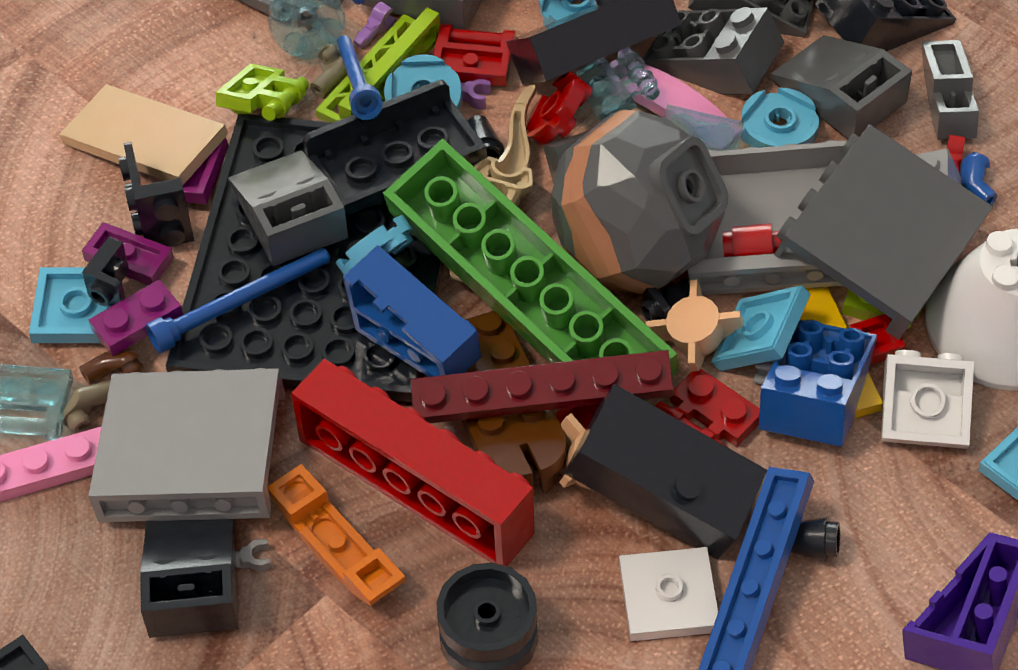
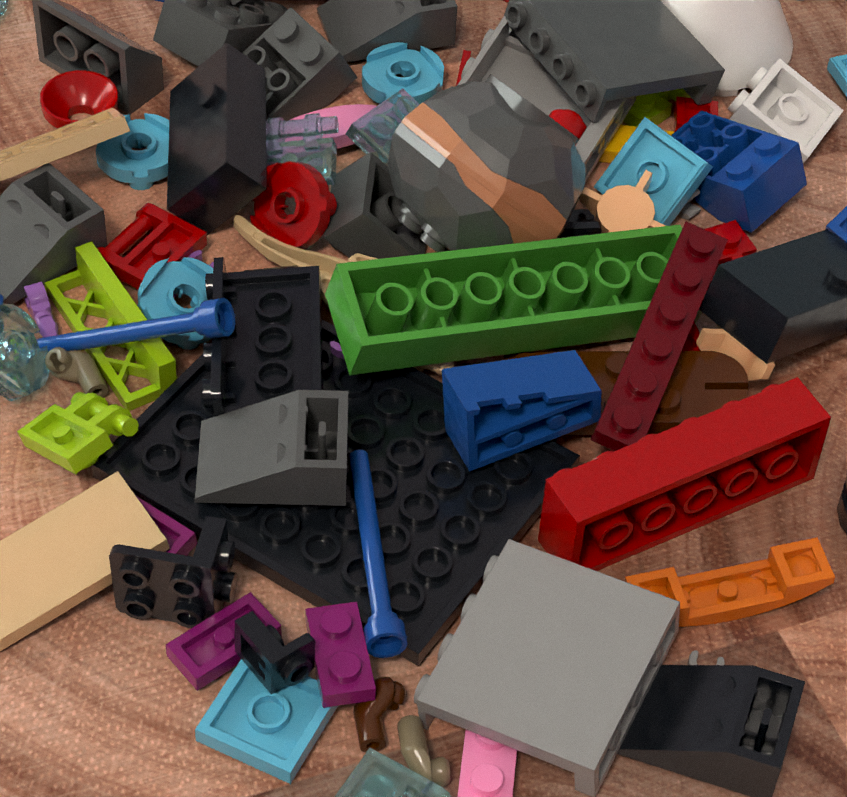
camera: 70 degrees left, 5 degrees down
medium azure plate [336,215,414,275] -> none

